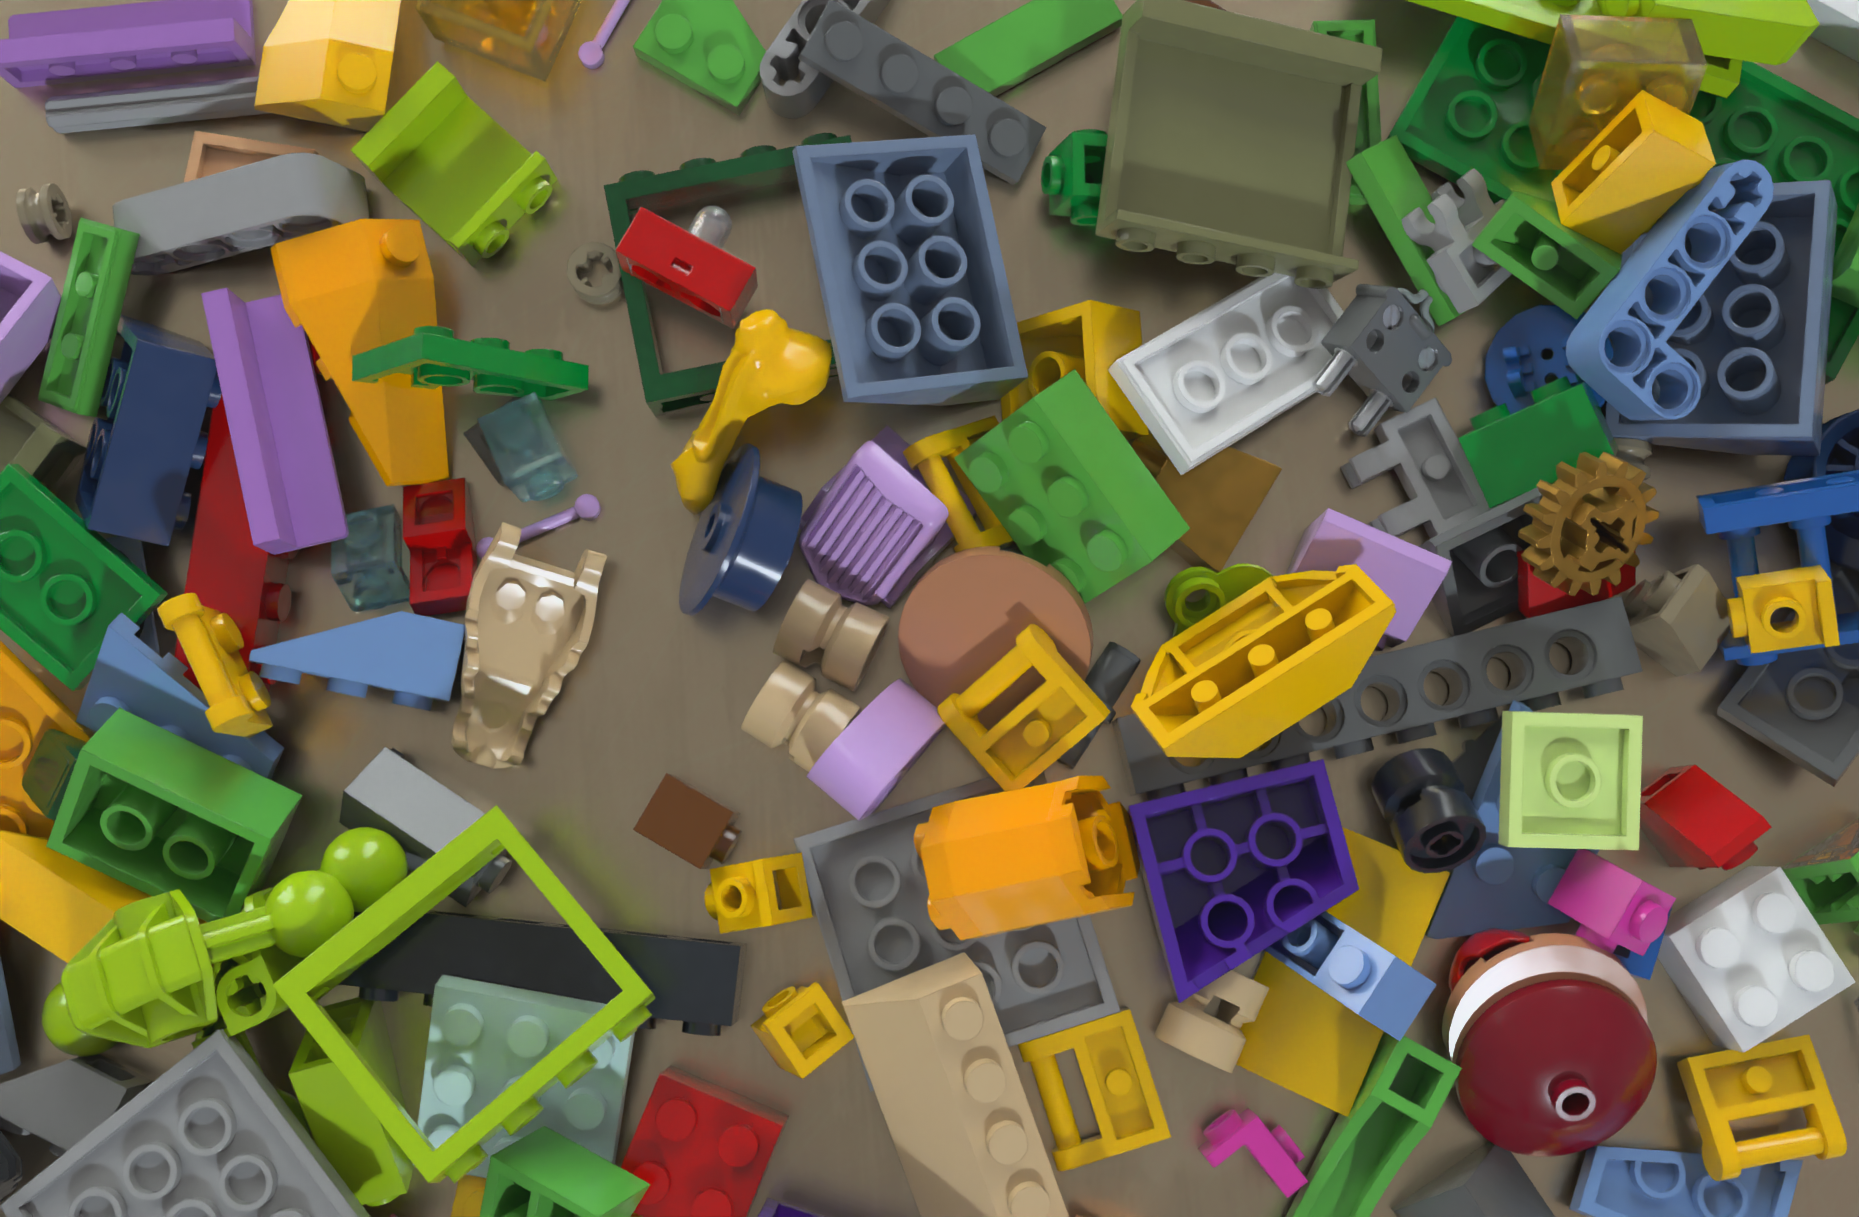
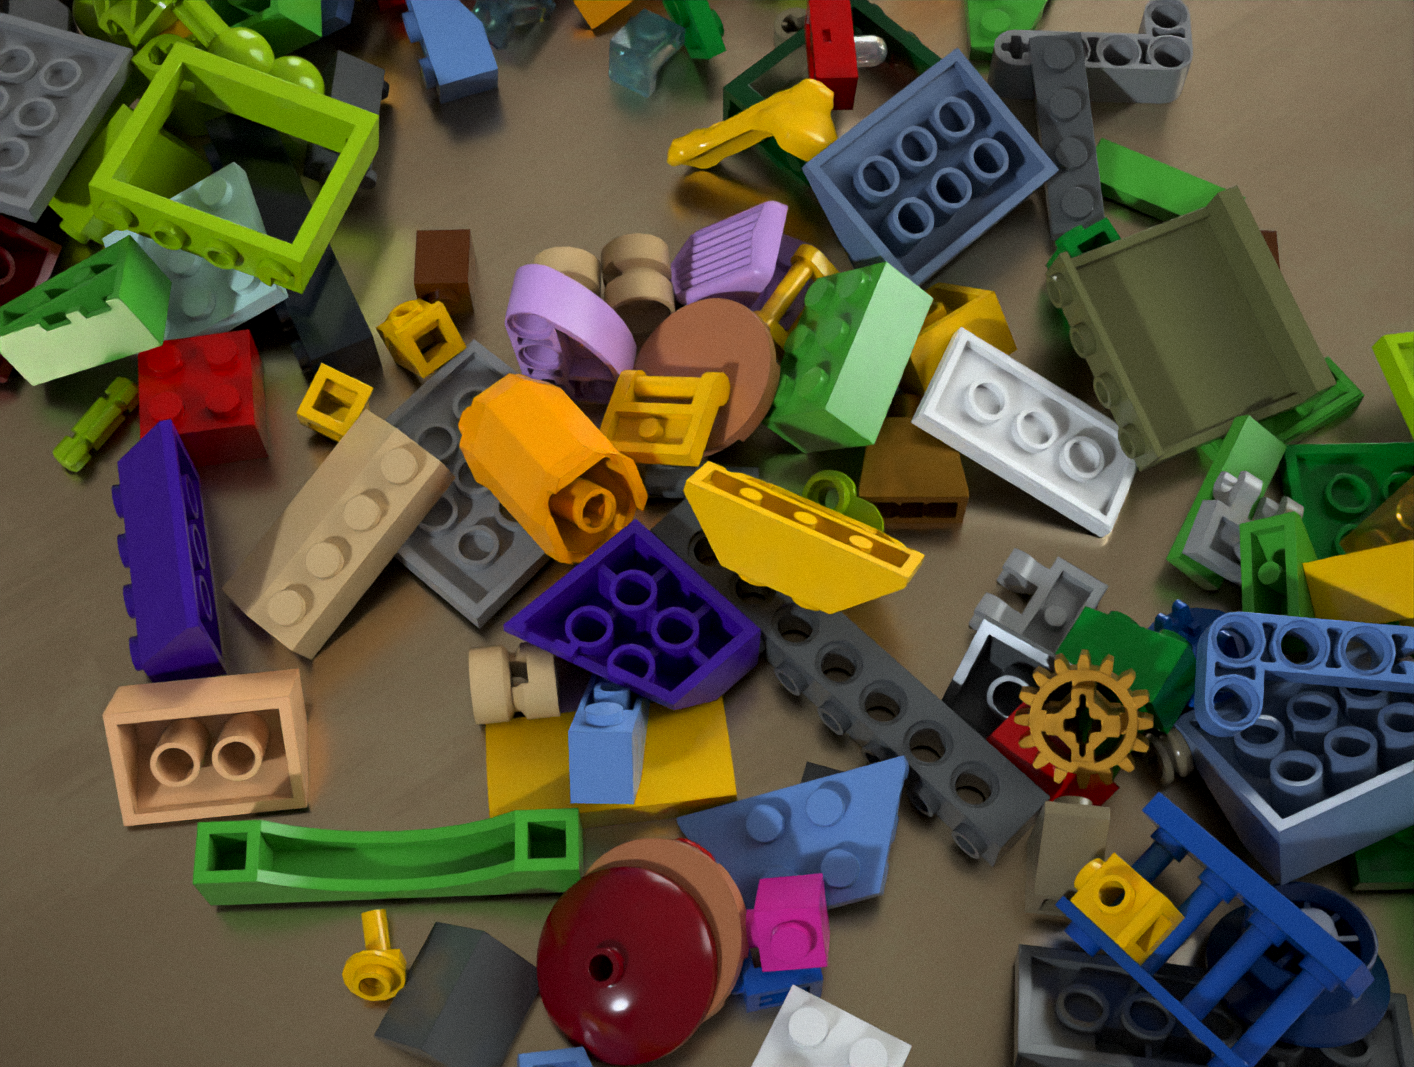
camera: 55 degrees right, 20 degrees down
red slope [402,477,478,616] -> none
tan animal [451,522,607,769] -> none
lavender hinge [476,494,601,559] -> none
dark blue piece [679,443,803,616] -> none
yellow plate [1017,1007,1171,1171] -> none
dark pink bracket [1198,1108,1308,1198] -> none
lavender slope [1286,508,1452,651] -> none
dark grey piece [1312,284,1452,437] -> none
black wheel [1371,748,1486,873] -> none
yellowish green plate [1498,711,1643,850] -> none
red slope [1640,764,1772,871] -> none

